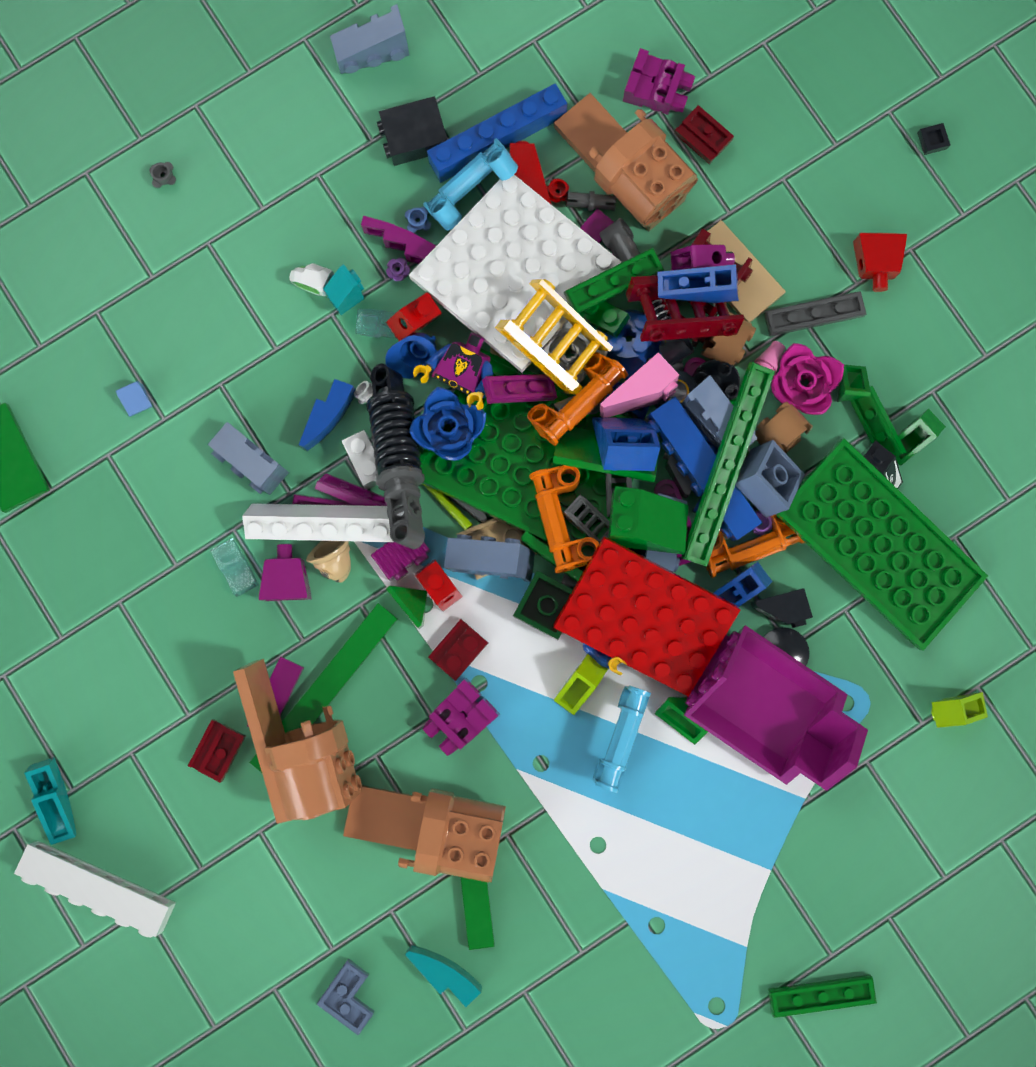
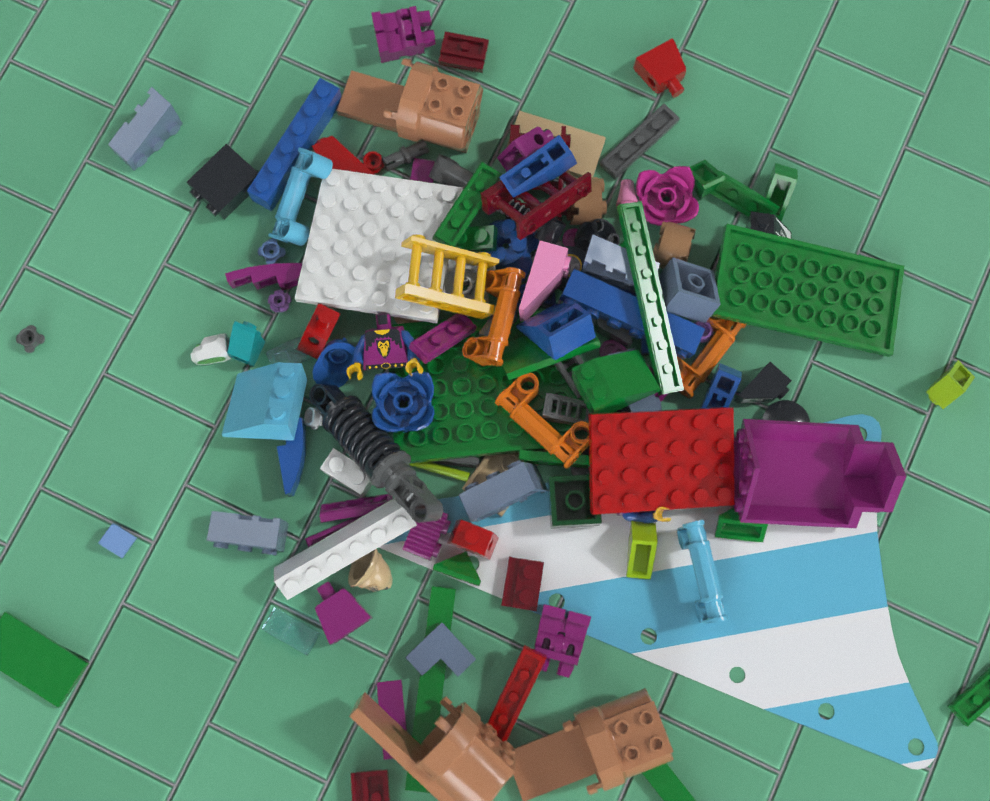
camera: 35 degrees left, 5 degrees down
none -> medium azure slope [222,362,307,440]
none -> sand blue tile [405,623,476,677]
none -> red tile [487,645,547,742]

